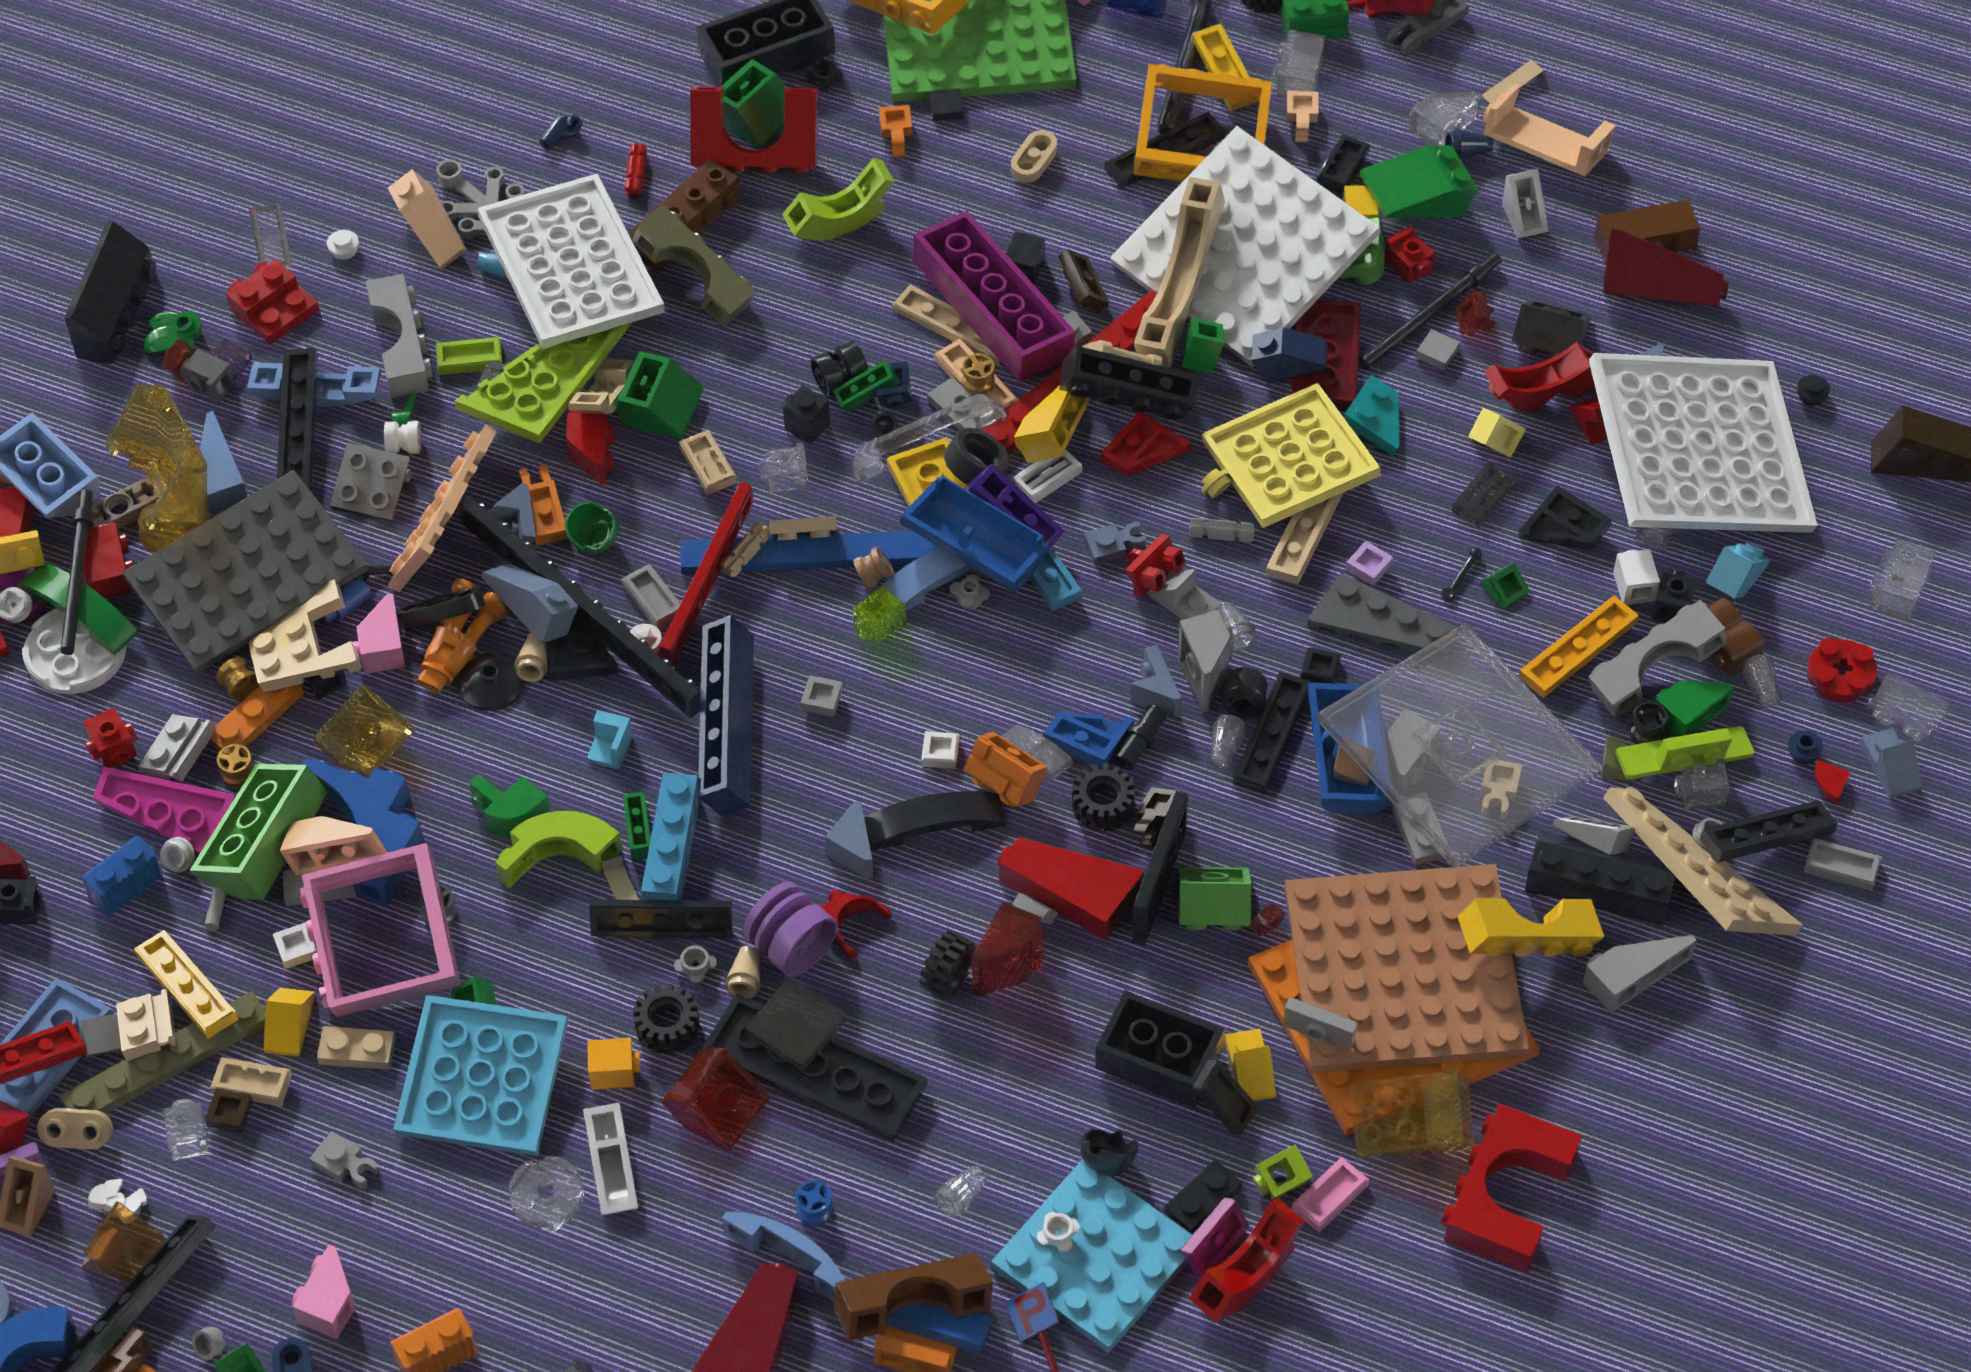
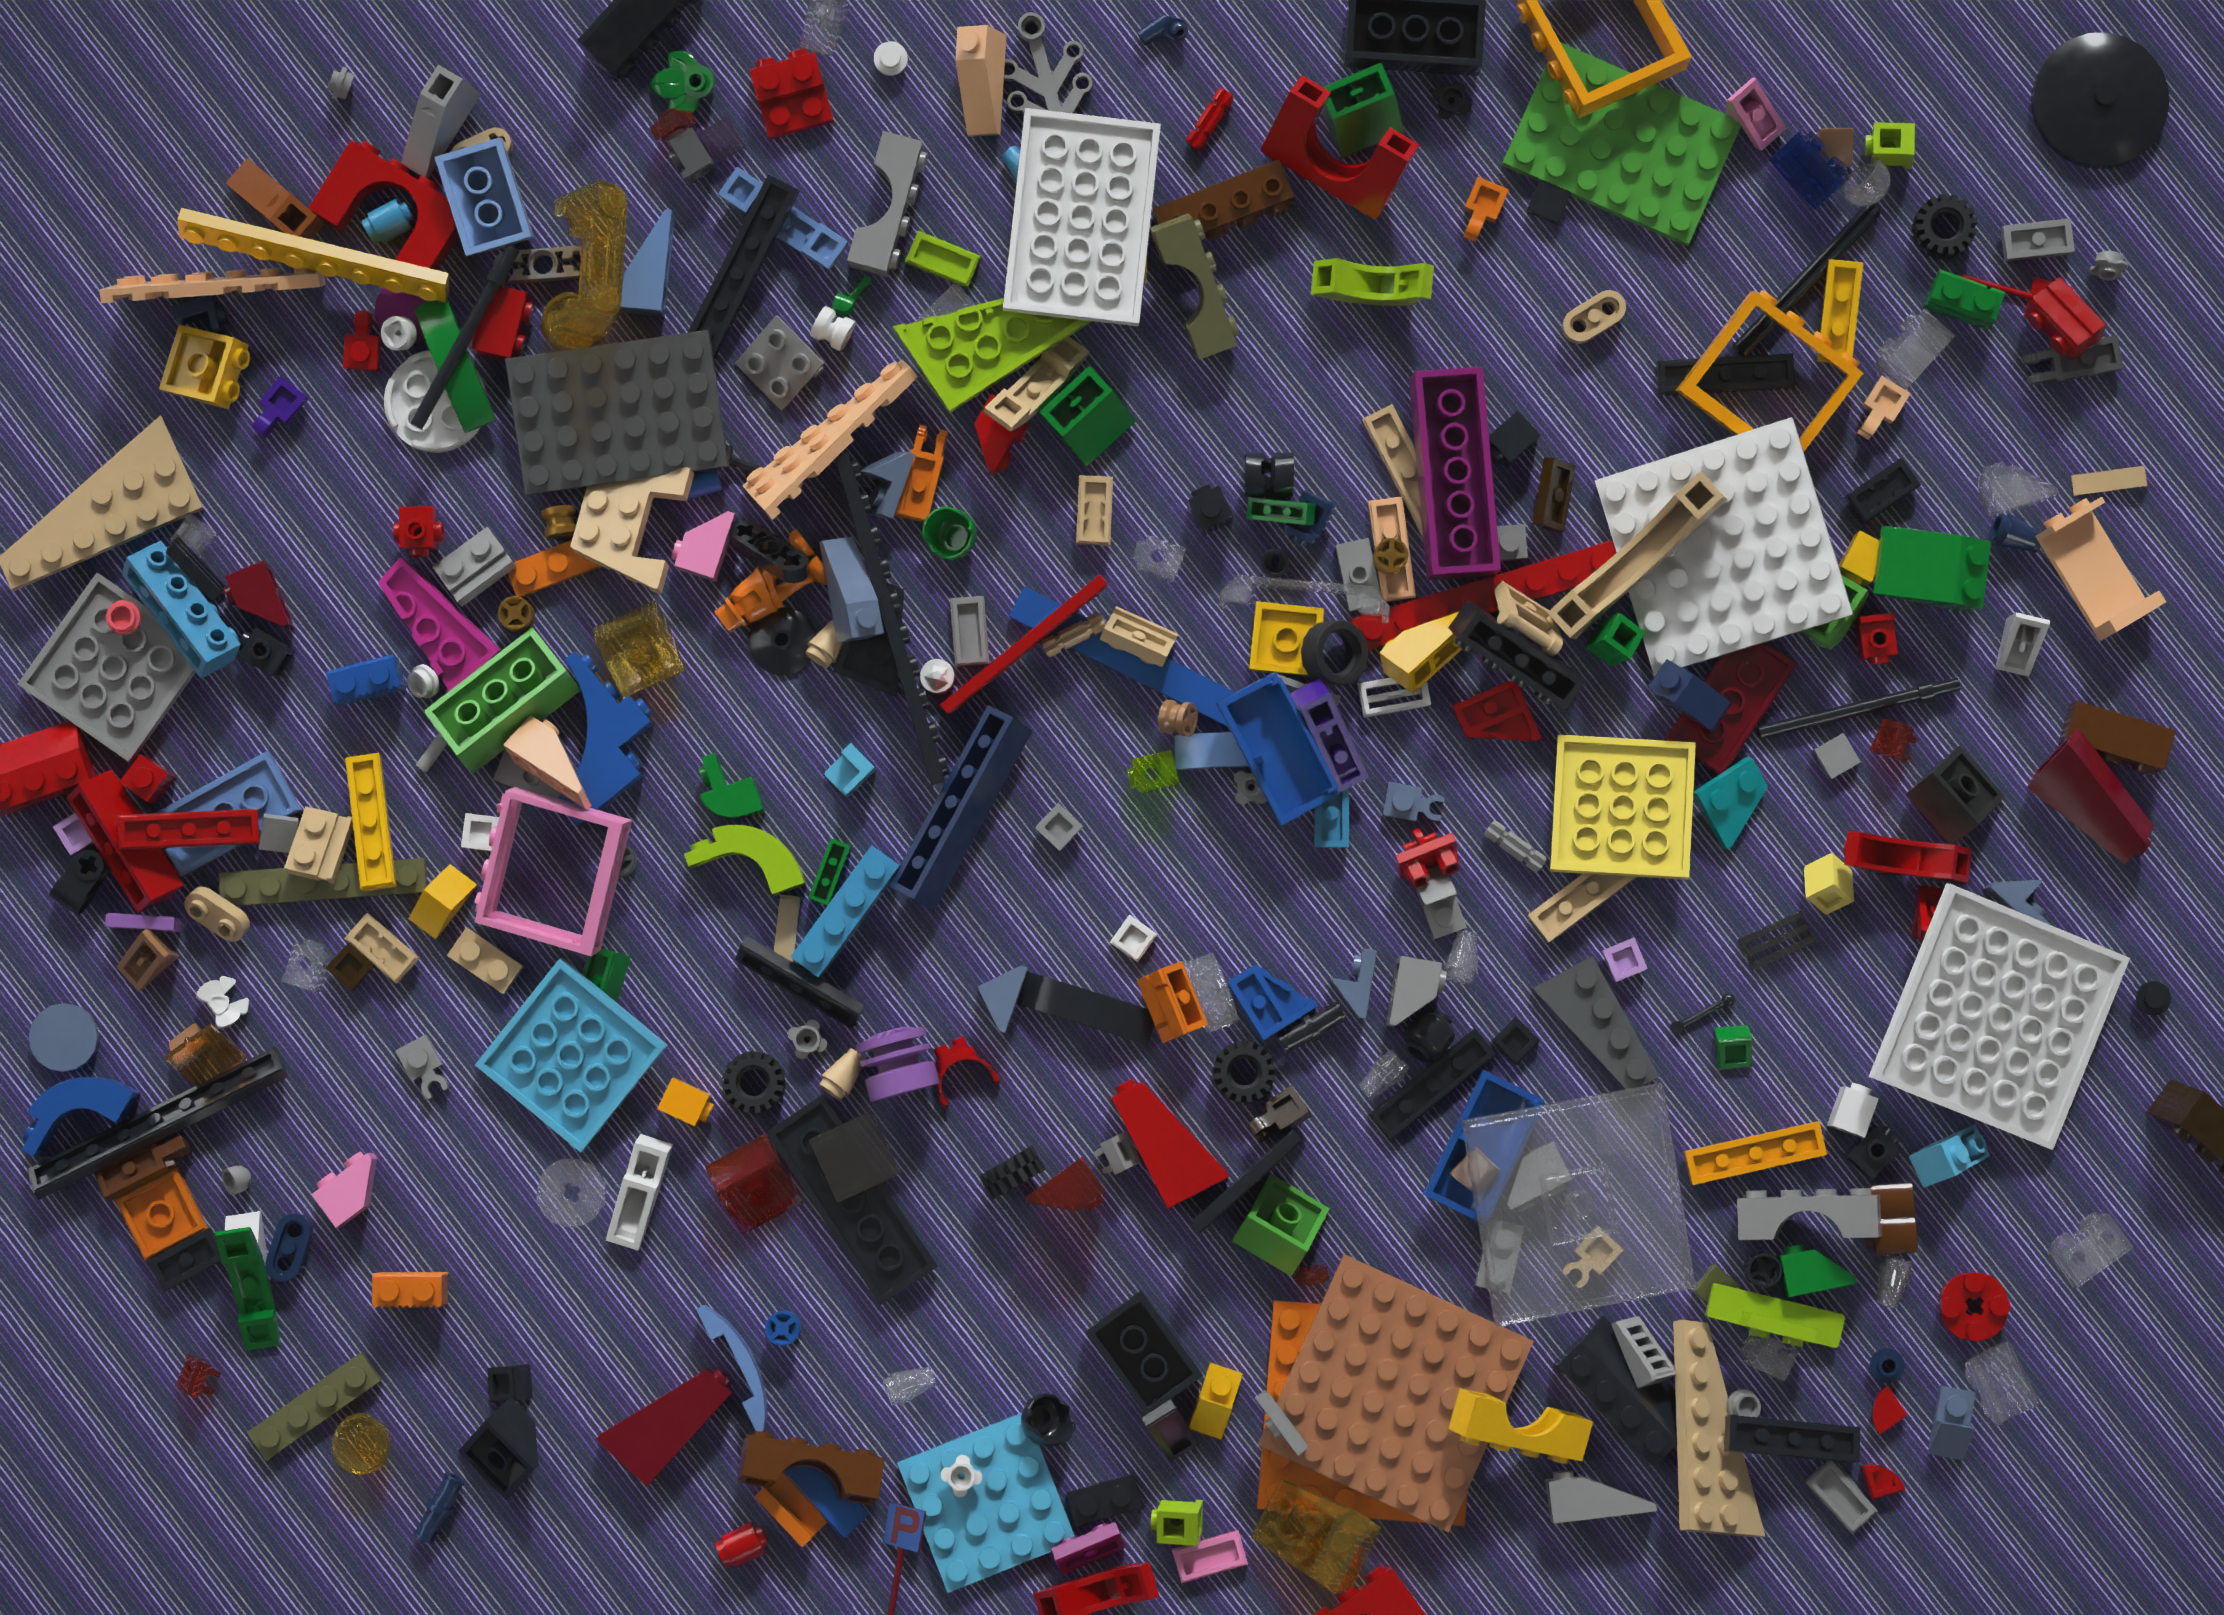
camera: 30 degrees right, 30 degrees up
light yellow plate [1201,468,1232,499] -> none
black wing [1519,485,1611,549] -> none
none -> red tile [1861,1464,1906,1500]

